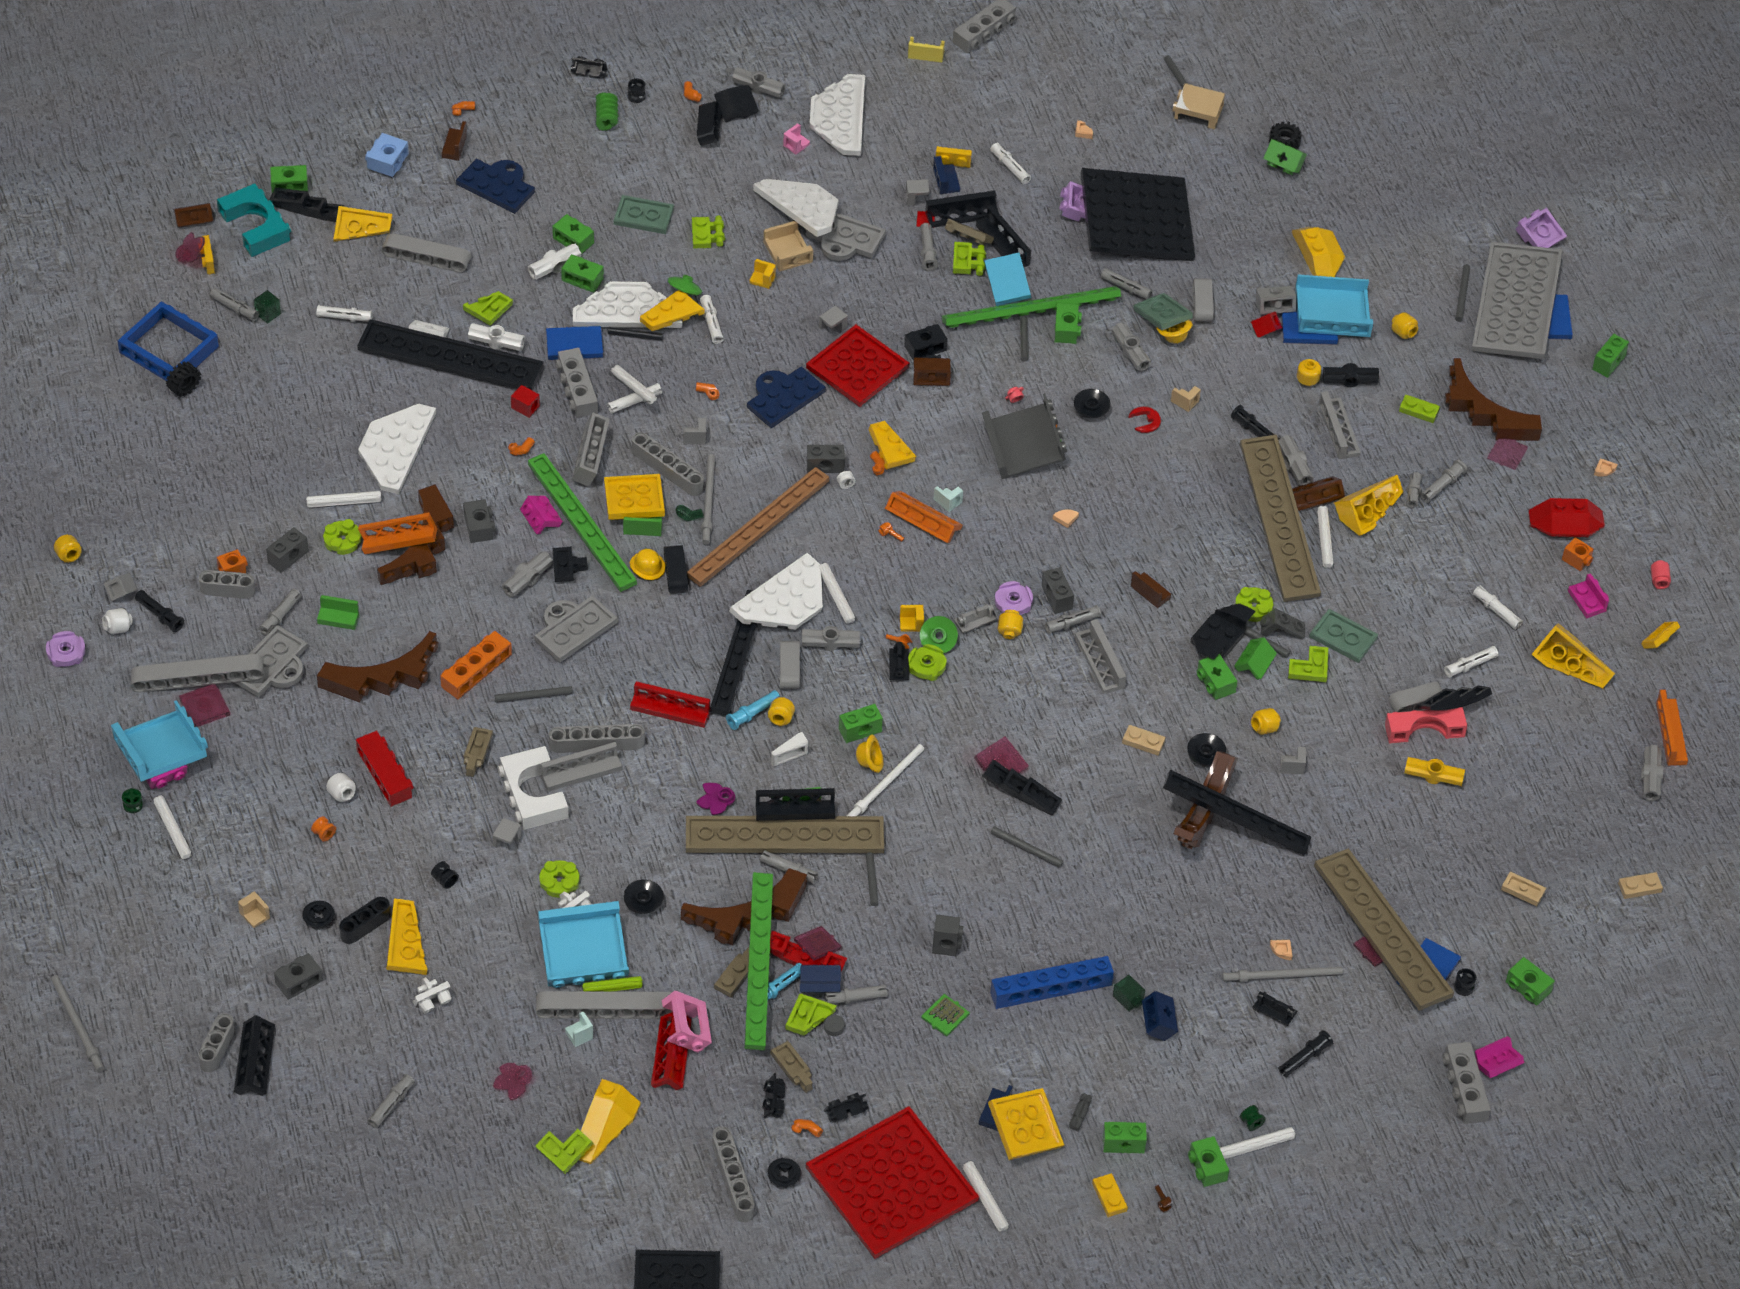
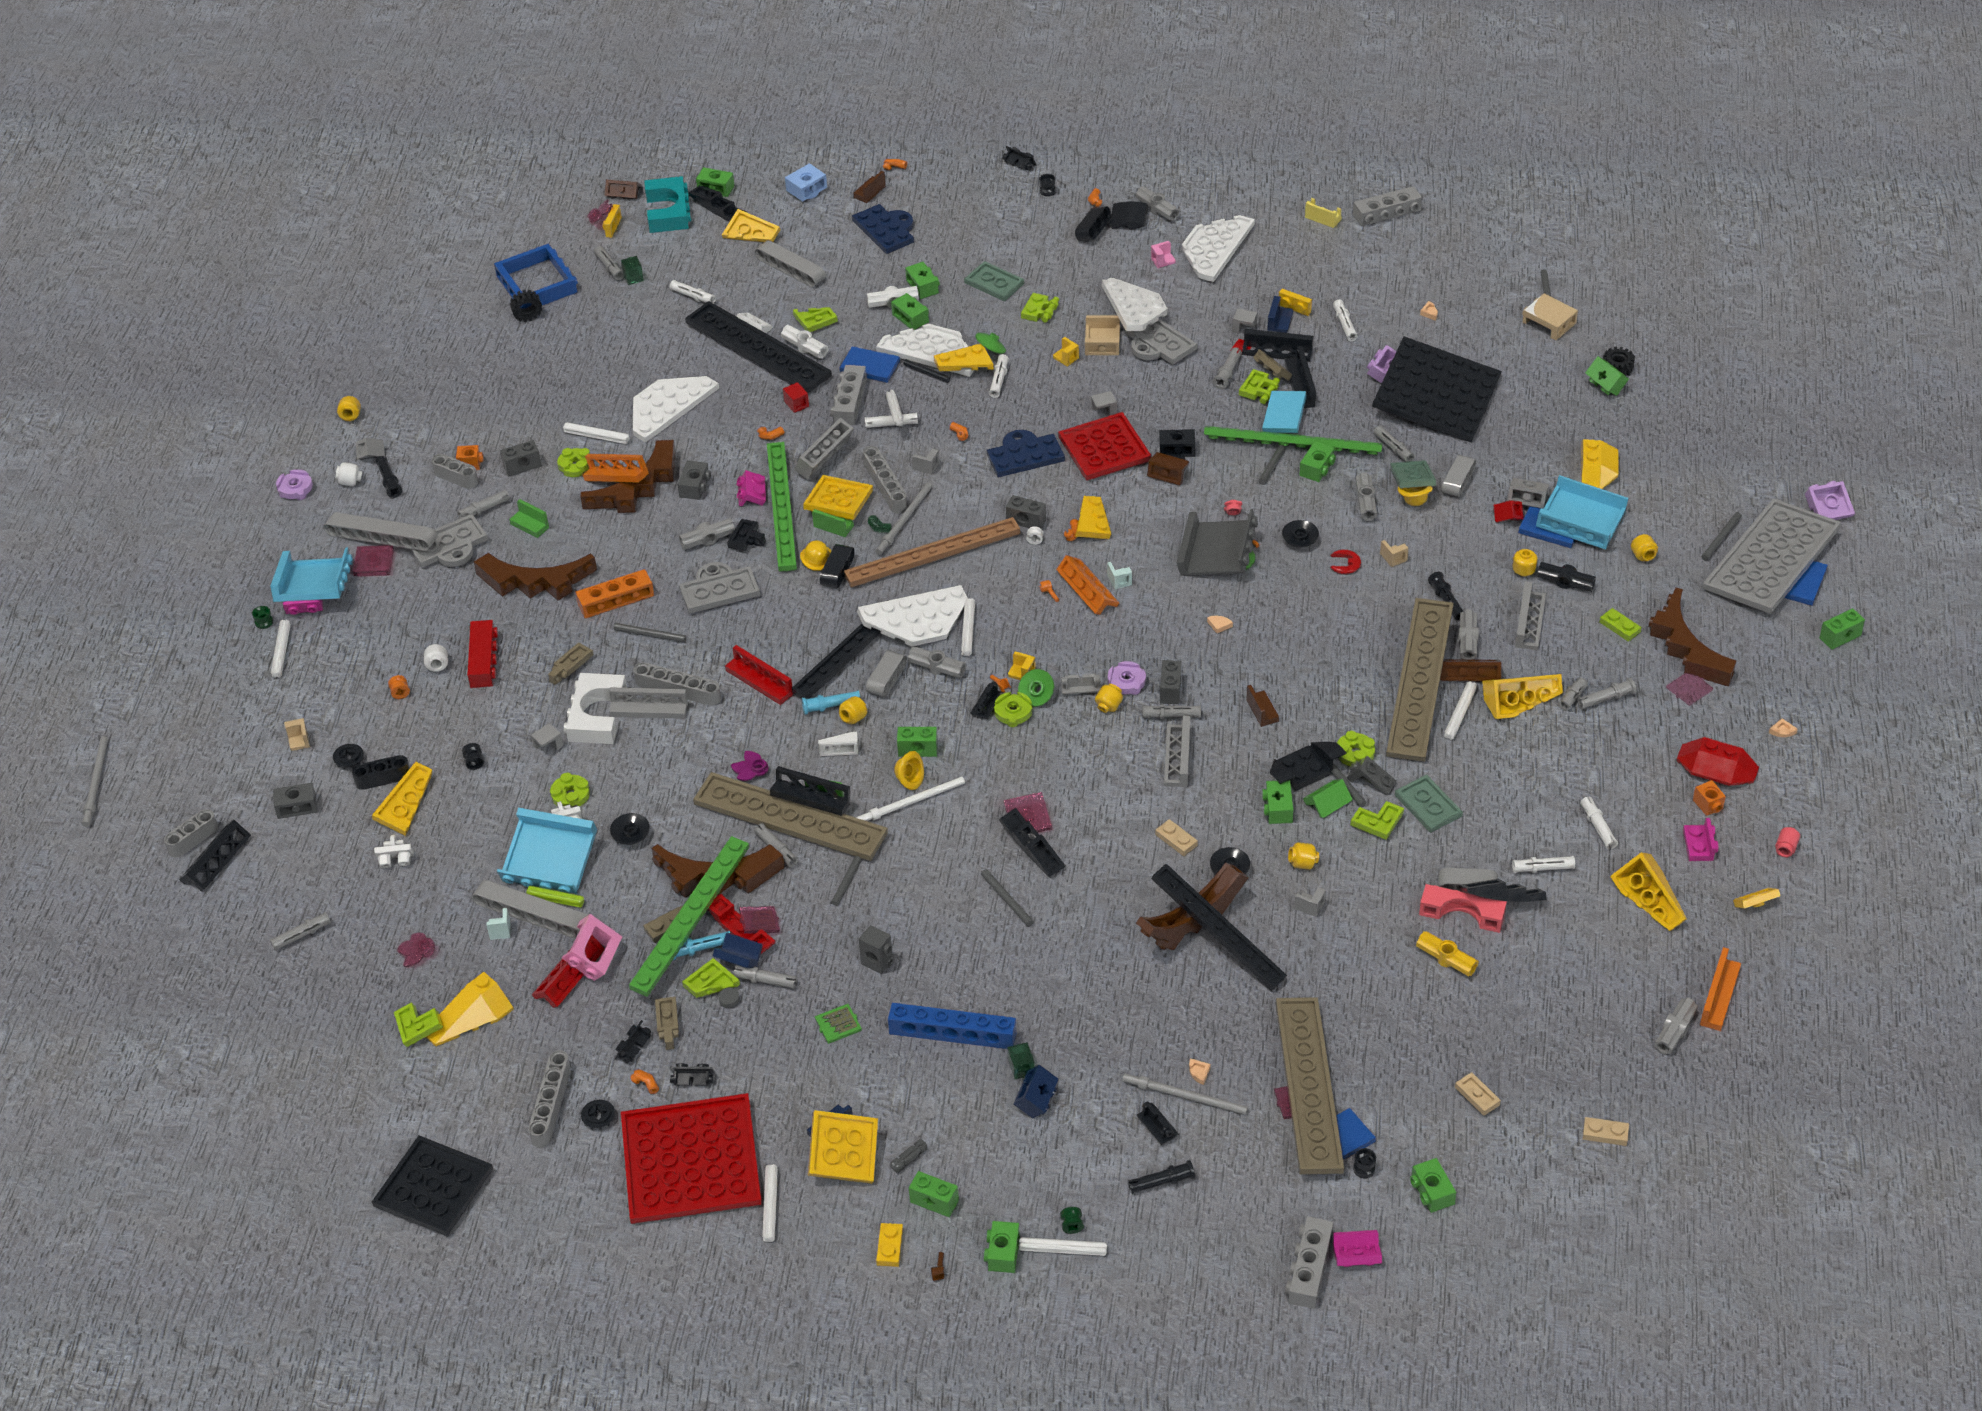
camera: 30 degrees right, 5 degrees down
bright green piece [596,92,618,131] -> none

